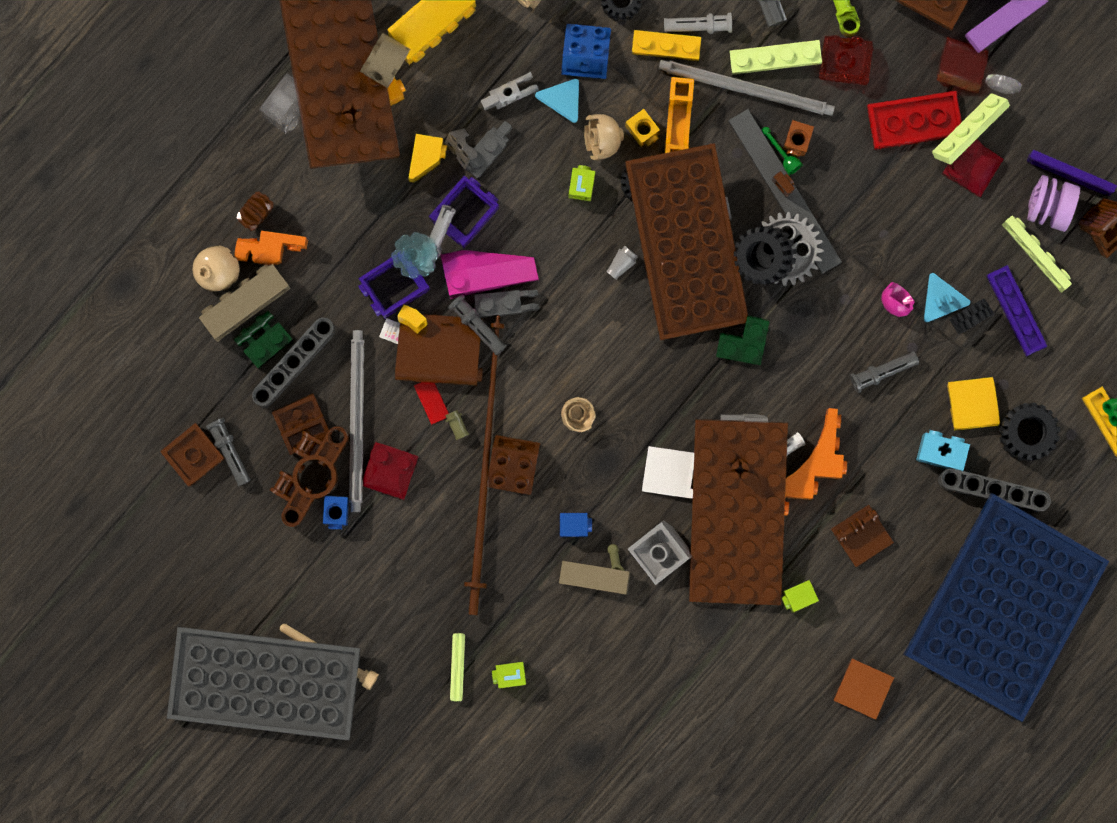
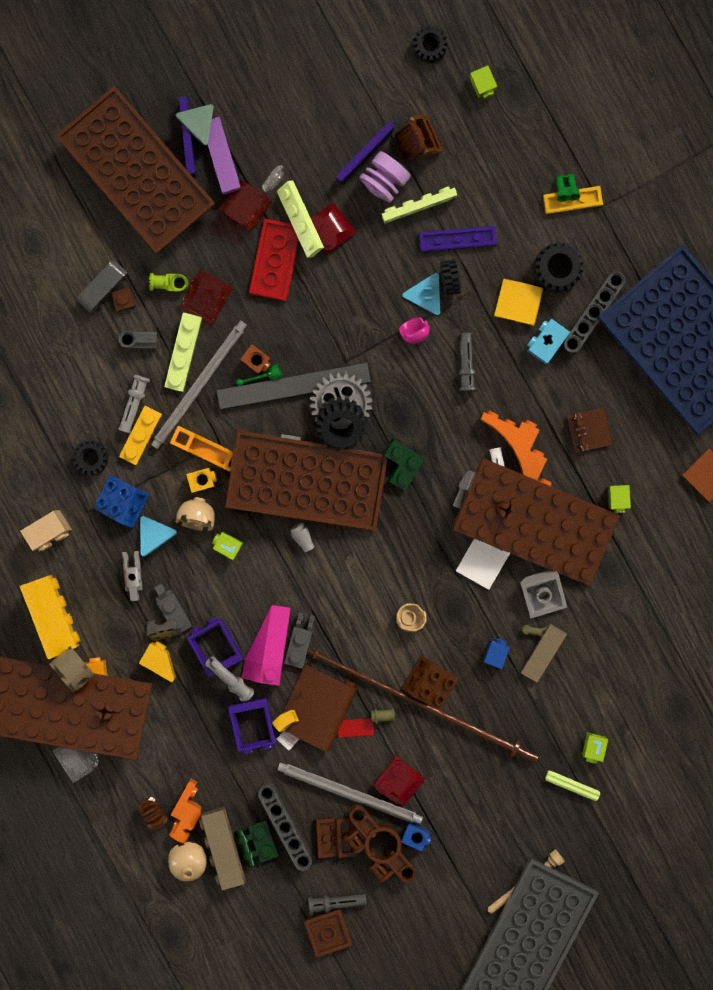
camera: 70 degrees left, 5 degrees up
clear light blue plant [392,232,439,279] -> none
dark grey pin [448,294,507,356] -> none
reddish brown plate [772,171,795,197] -> none

